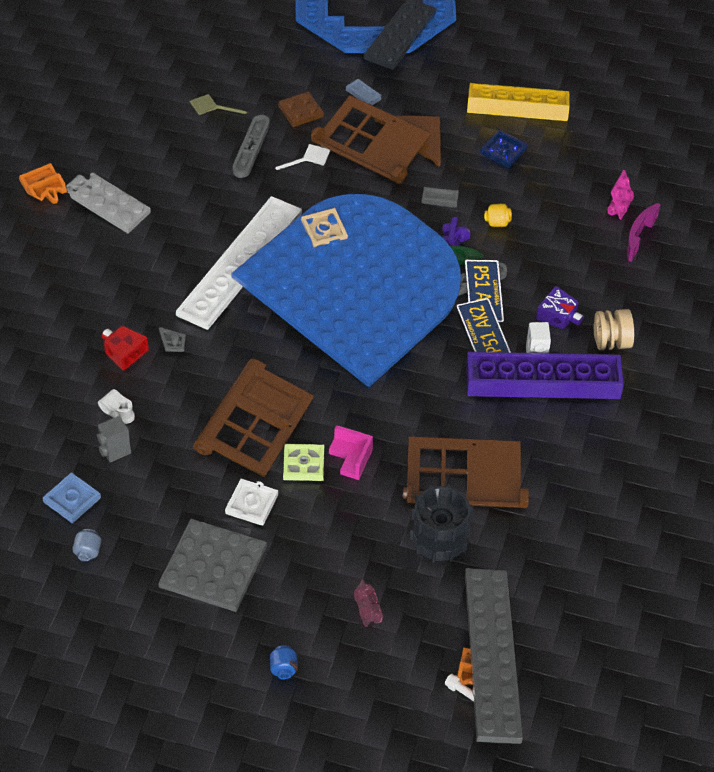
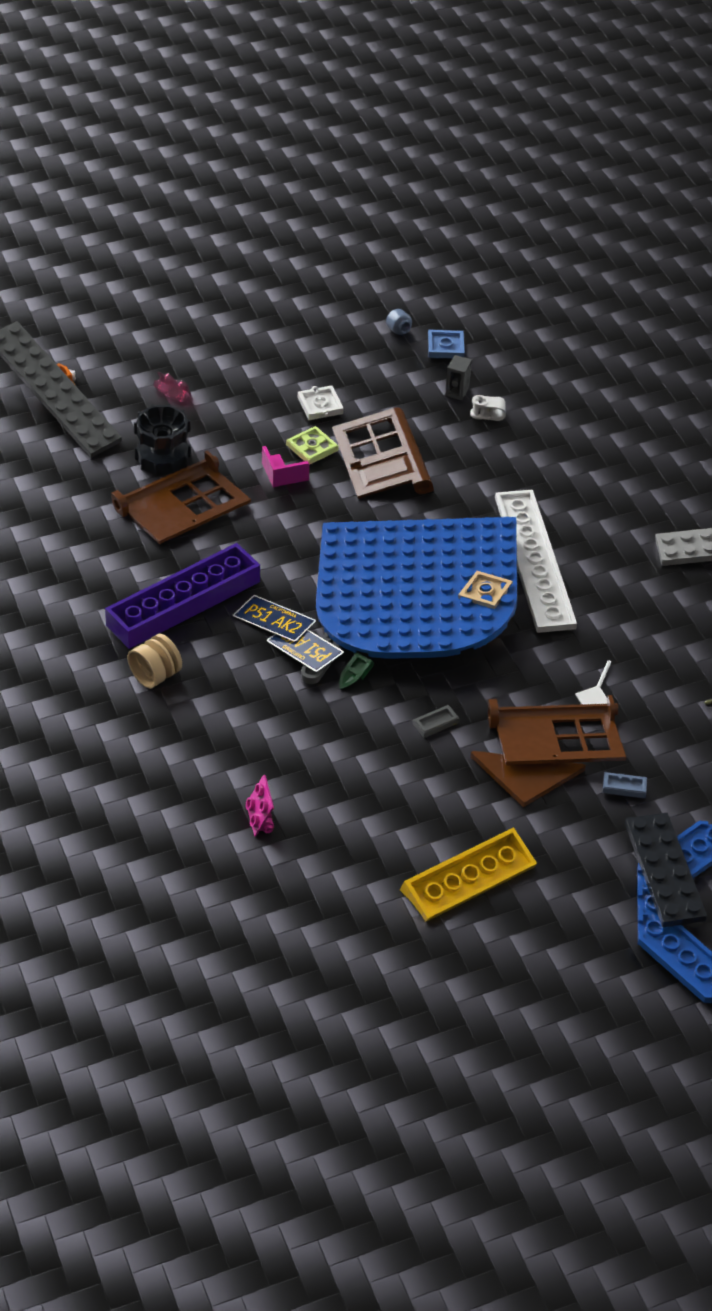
camera: 140 degrees right, 5 degrees down
red torso [102,326,149,371] -> none
dark grey piece [159,327,186,352] -> none
dark grey plate [159,519,267,612] -> none
dark grey piece [233,115,270,178] -> none
blue head [270,645,298,679] -> none
reddish brown plate [278,92,323,127] -> none
dark purple hips [442,217,471,246] -> none
clear blue plate [480,130,528,168] -> none
yellow head [485,204,512,227] -> none
white brick [526,322,551,354] -> none
dark purple torso [536,286,584,329] -> none
magenta slope [627,203,661,262] -> none

